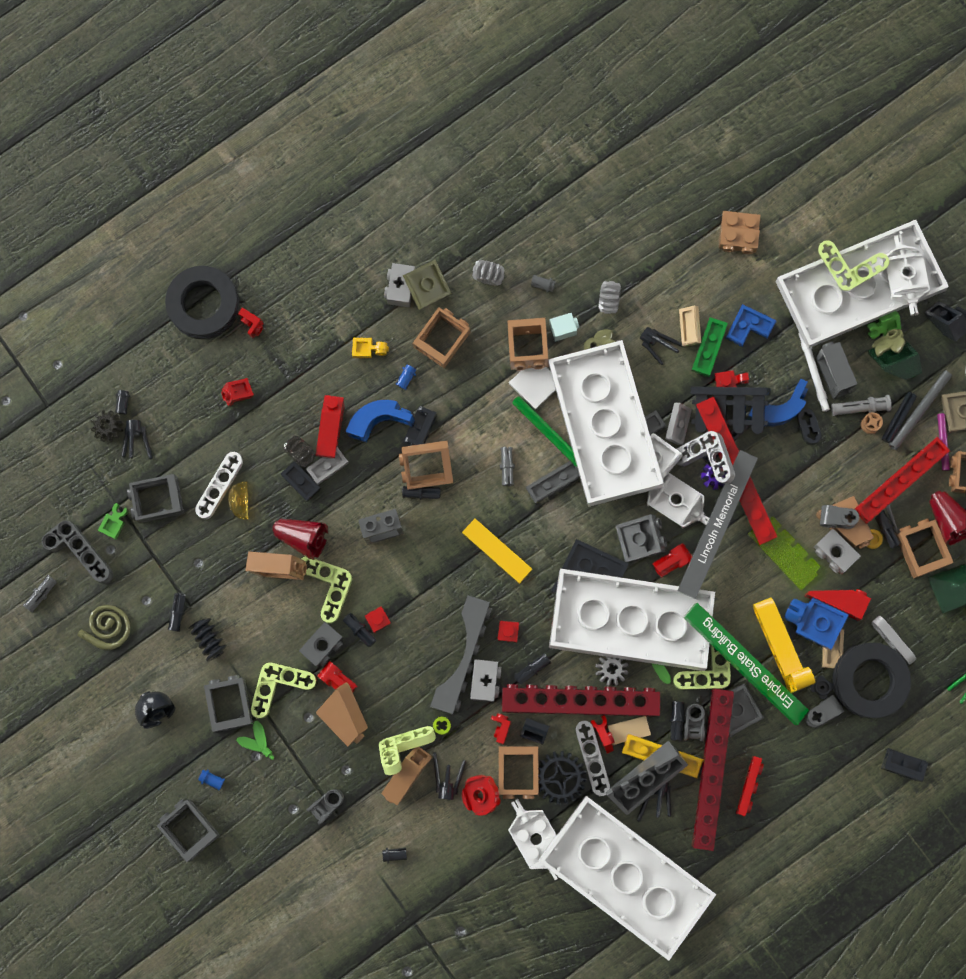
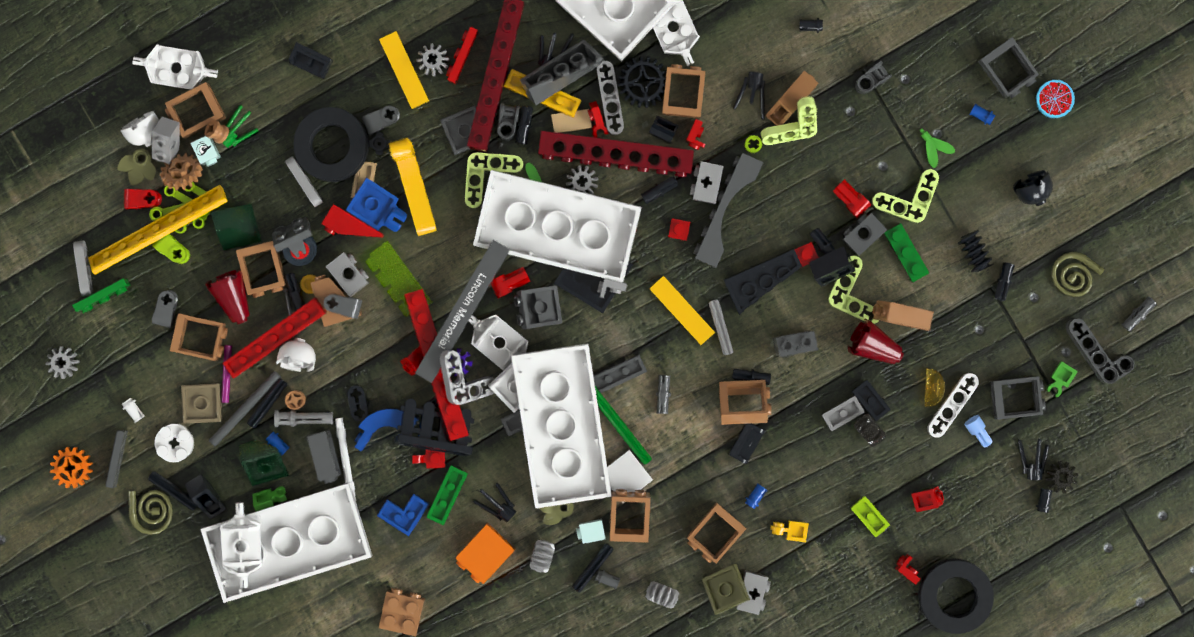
camera: 175 degrees right, 10 degrees up
dark grey window [204,675,254,733] -> none
red slope [316,395,345,458] -> none
medium nougat slope [316,682,368,747] -> none
blue arch [346,400,415,443] -> none
red plate [462,775,501,816] -> none
light grey plate [665,403,692,445] -> none
tan tile [679,305,701,347] -> none
green tile [683,603,809,725] -> none
yellowish green beam [818,241,889,291] -> none
olive plate [871,329,905,357] -> none
none -> blue pin [265,431,290,456]
none -> dark grey plate [272,217,317,266]
none -> white cylinder [276,338,316,372]
none -> yellow tile [379,31,429,109]
none -> red bracket [400,346,423,376]
none -> light grey gear [416,43,449,77]
none -> orange brick [456,523,516,584]
none -> black axle [572,543,613,593]
none -> light grey bracket [597,279,627,298]
none -> light grey axle [709,299,733,355]
none -> black wing [723,248,802,315]
none -> black hinge [809,247,856,287]
none -> lime plate [850,495,890,537]
none -> green plate [884,223,929,283]
none -> light blue piece [964,415,992,448]
none -> tile [1036,80,1075,118]

